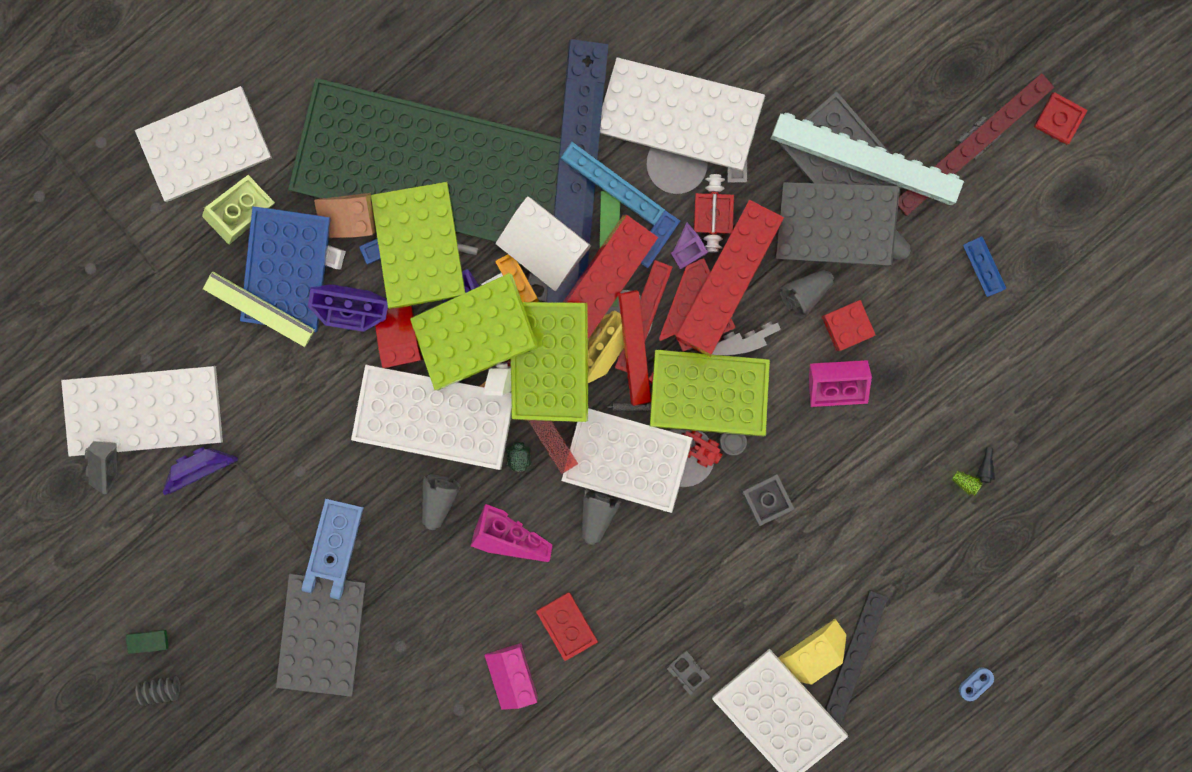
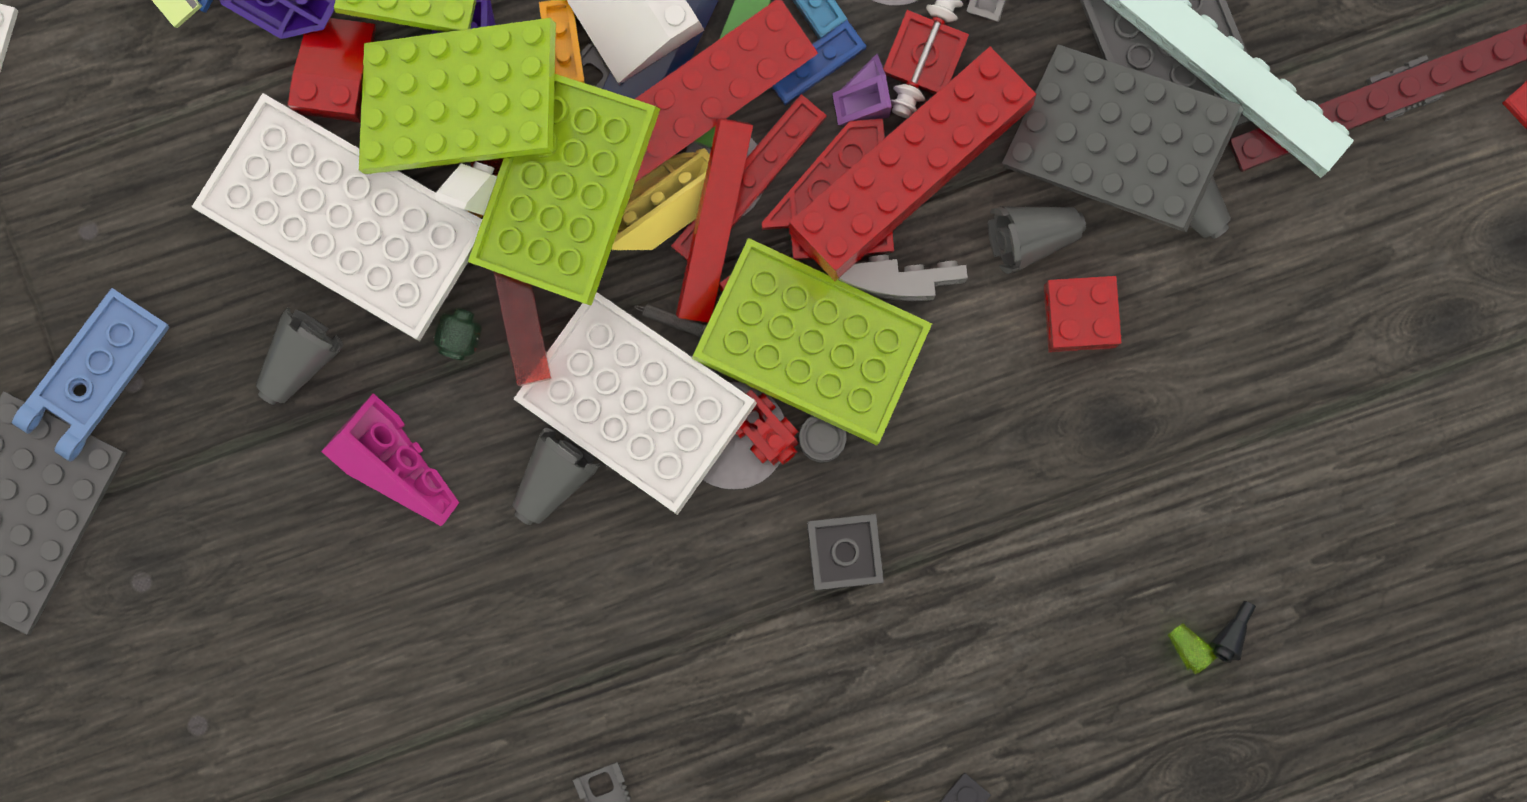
camera: 20 degrees right, 5 degrees down
dark pink slope [485,643,538,710] -> none
red plate [536,592,598,661] -> none
dark pink slope [809,360,872,407] -> none
blue plate [963,236,1007,297] -> none

